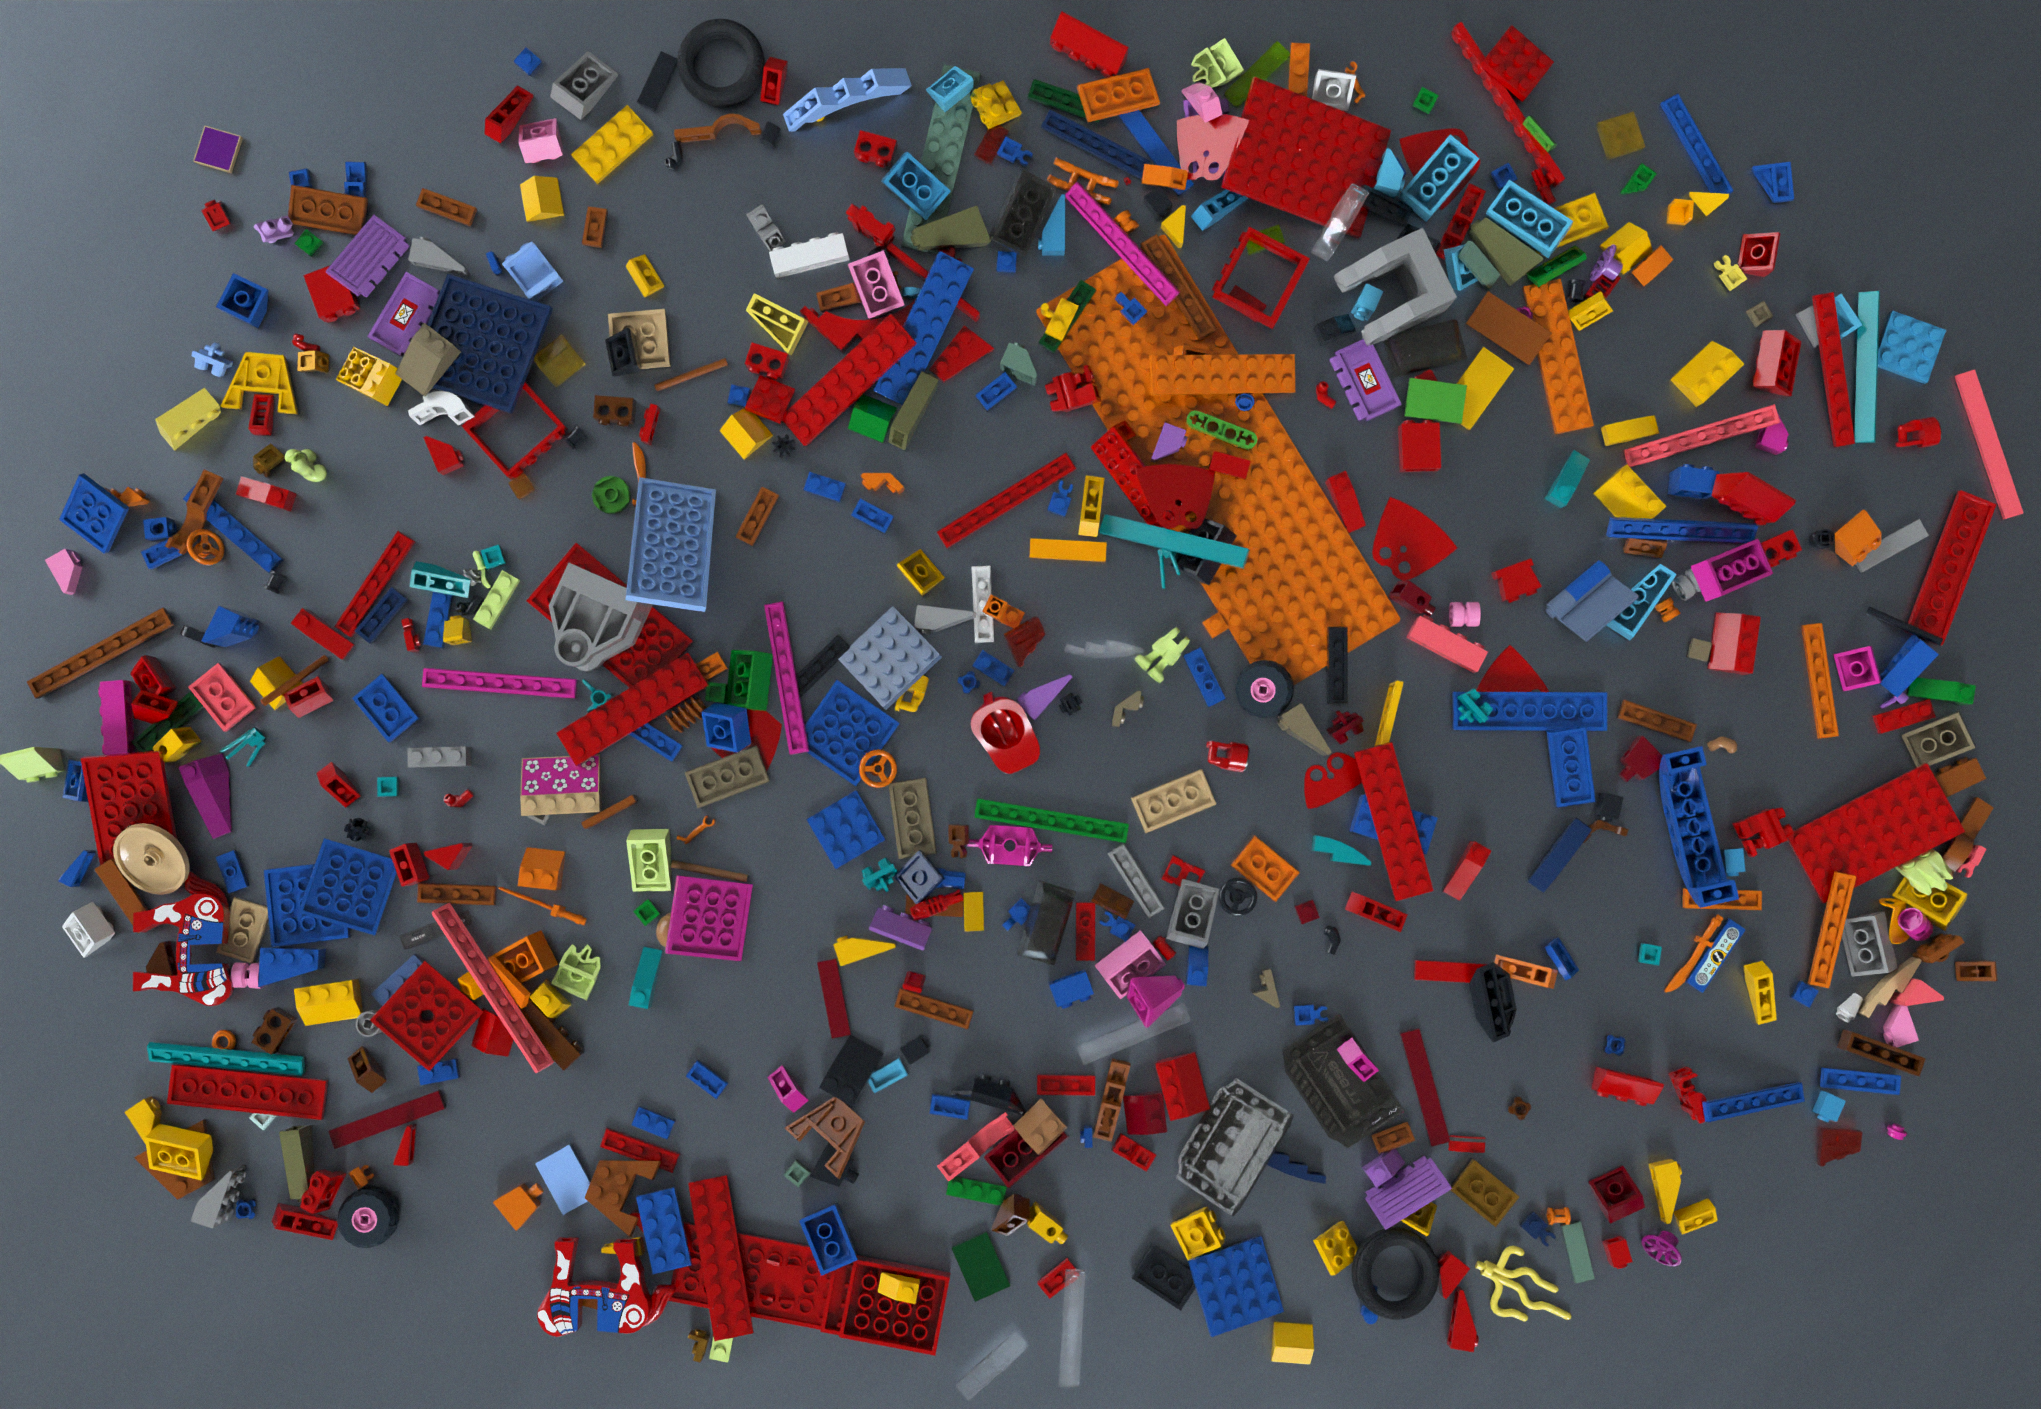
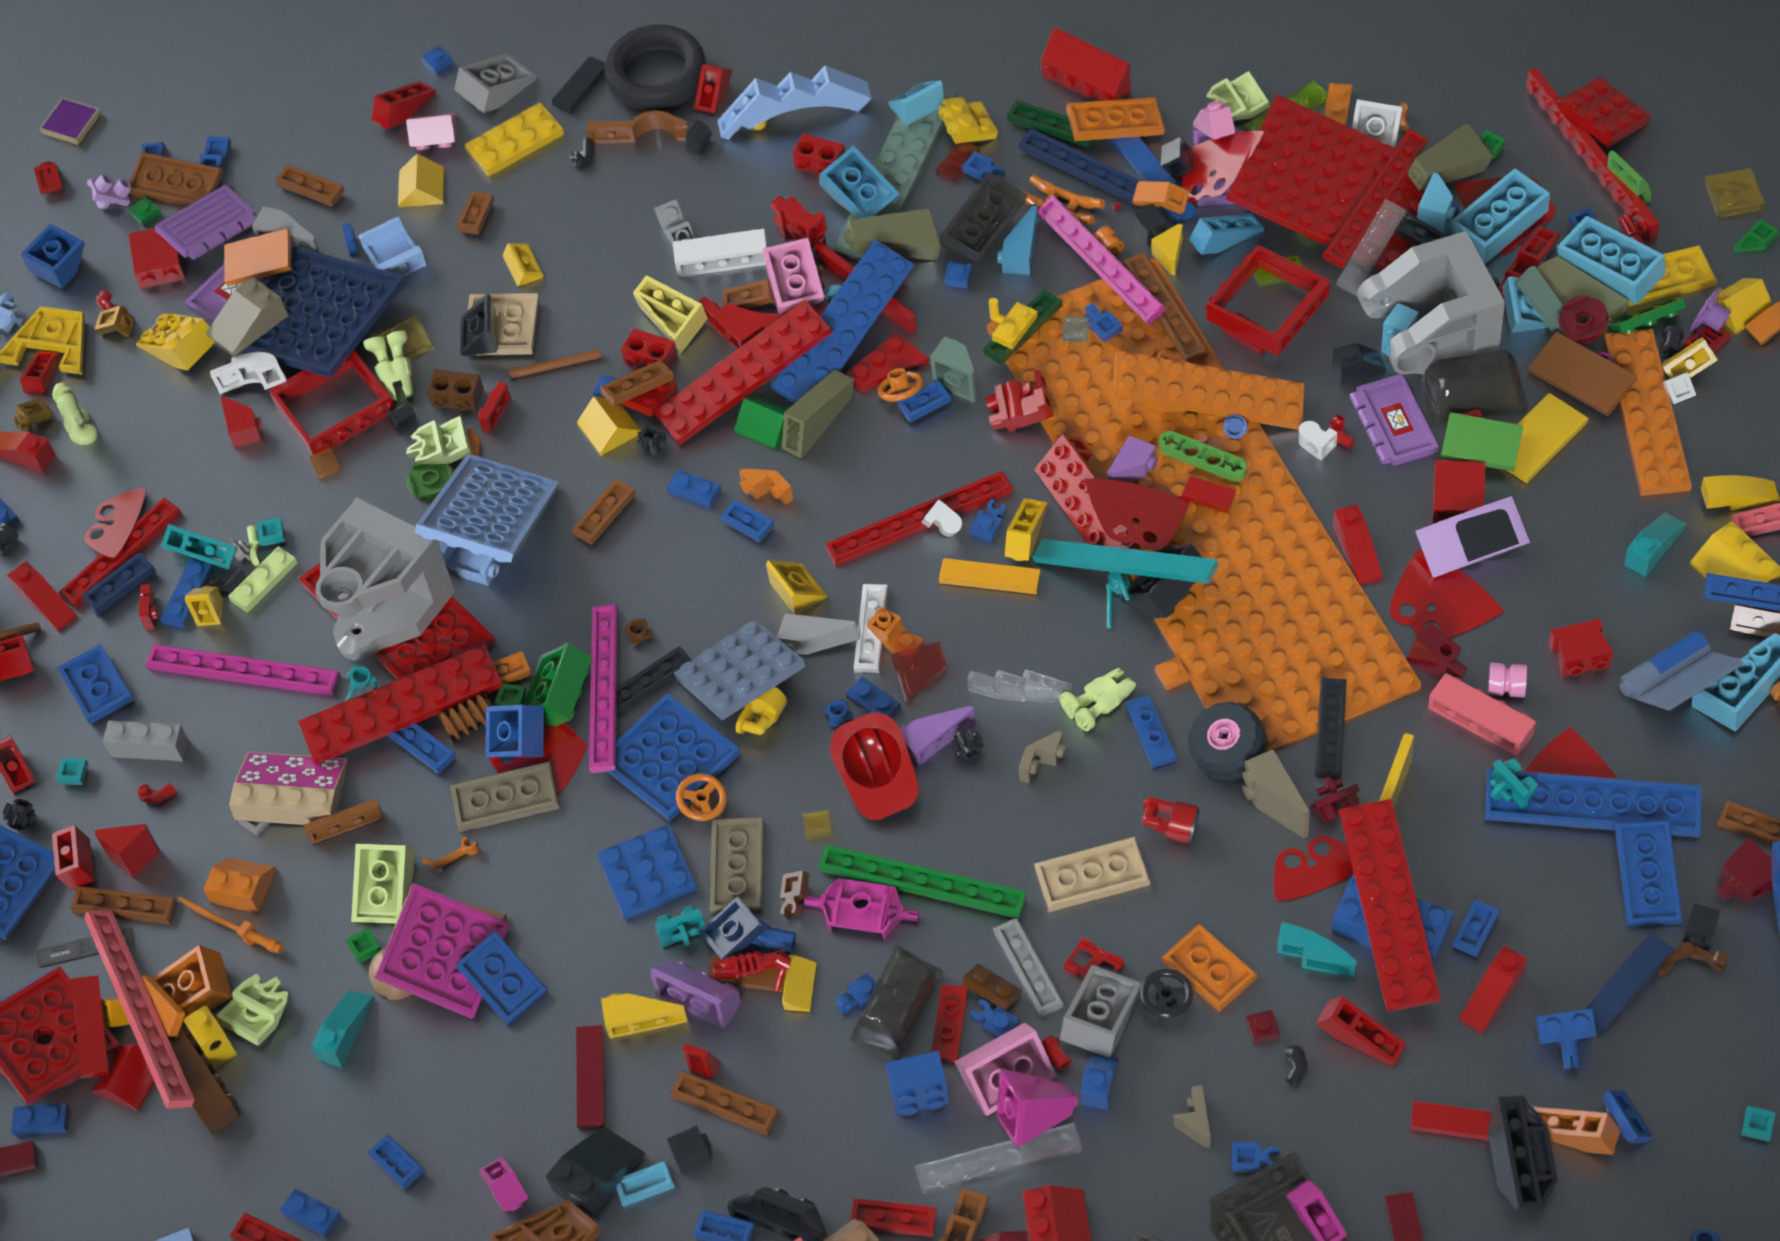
camera: 20 degrees right, 30 degrees down
none -> red tile [71,975,109,1079]
none -> piece [84,488,145,558]
none -> orange tile [224,229,291,286]
none -> yellowish green piece [364,331,413,402]
none -> yellowish green plate [406,416,472,464]
none -> blue tile [455,931,548,1025]
none -> dark orange plate [600,360,673,406]
none -> reddish brown plate [624,619,653,645]
none -> red hand [773,952,791,992]
none -> clear yellow tile [803,810,832,841]
none -> orange piece [878,368,924,402]
none -> white leg [922,500,962,537]
none -> clear light blue tile [1063,317,1089,342]
none -> brick [1161,137,1194,179]
none -> white leg [1298,421,1337,460]
none -> red tile [1322,128,1429,269]
none -> olive slope [1407,123,1493,191]
none -> slope [1415,496,1530,578]
none -> blue plate [1452,899,1500,957]
none -> blue brick [1534,1009,1597,1069]
none -> dark red plate [1559,295,1609,344]
none -> white plate [1663,372,1696,404]

